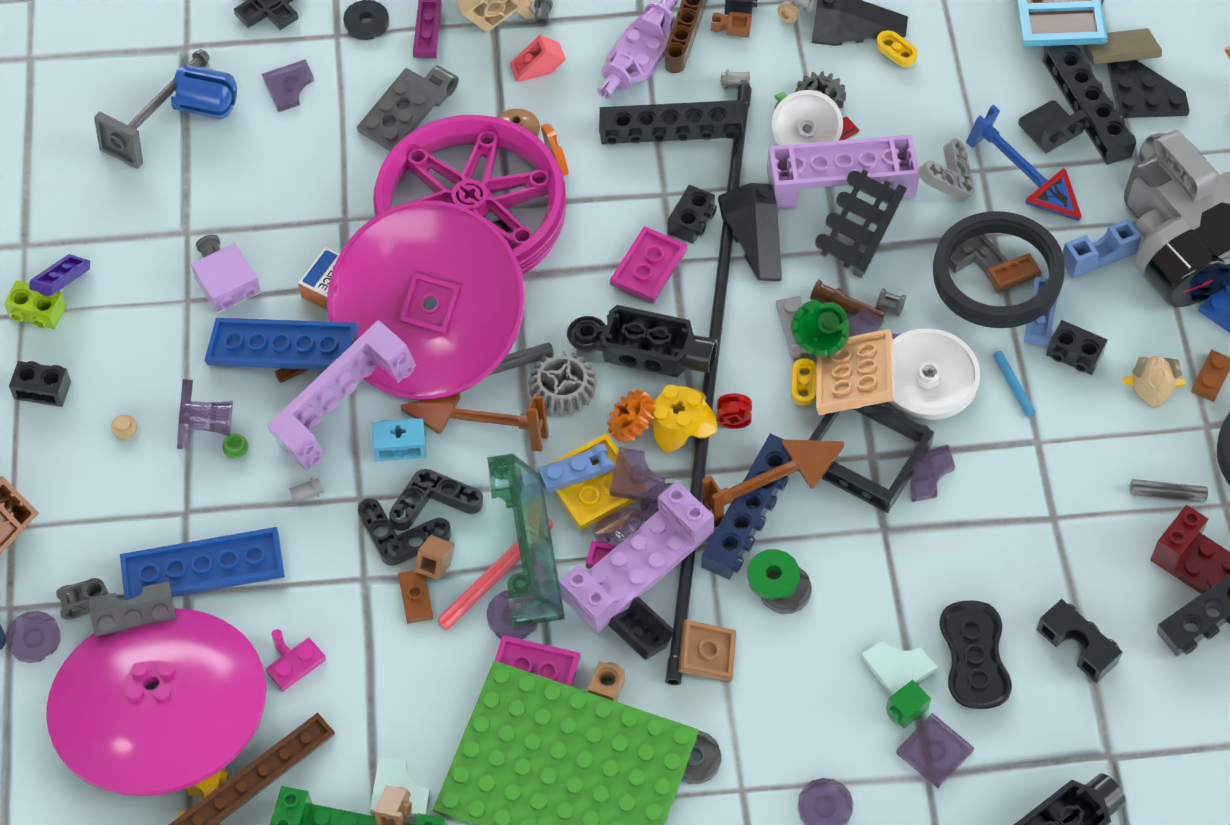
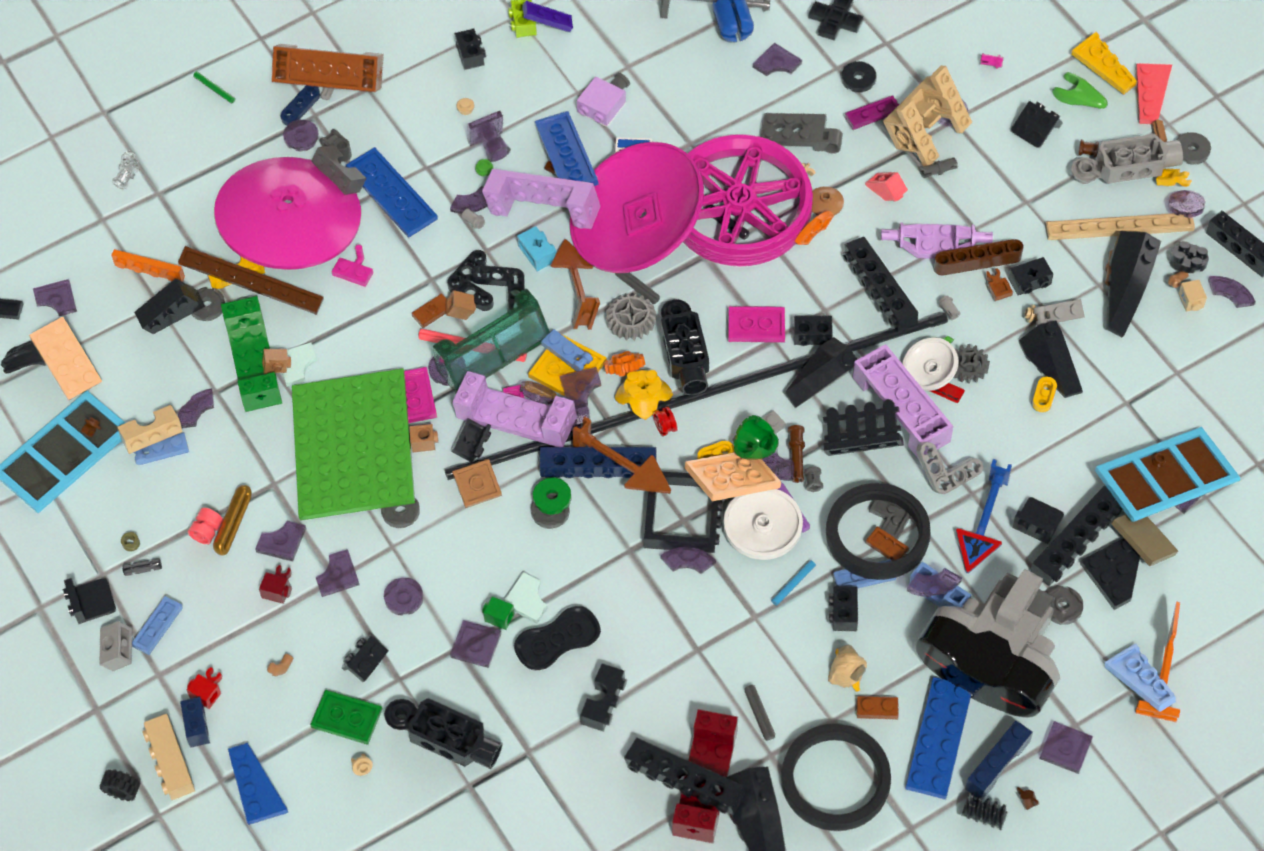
camera: 65 degrees right, 0 degrees up
none -> clear purple tile [450,186,488,214]
none -> clear purple tile [907,568,962,597]

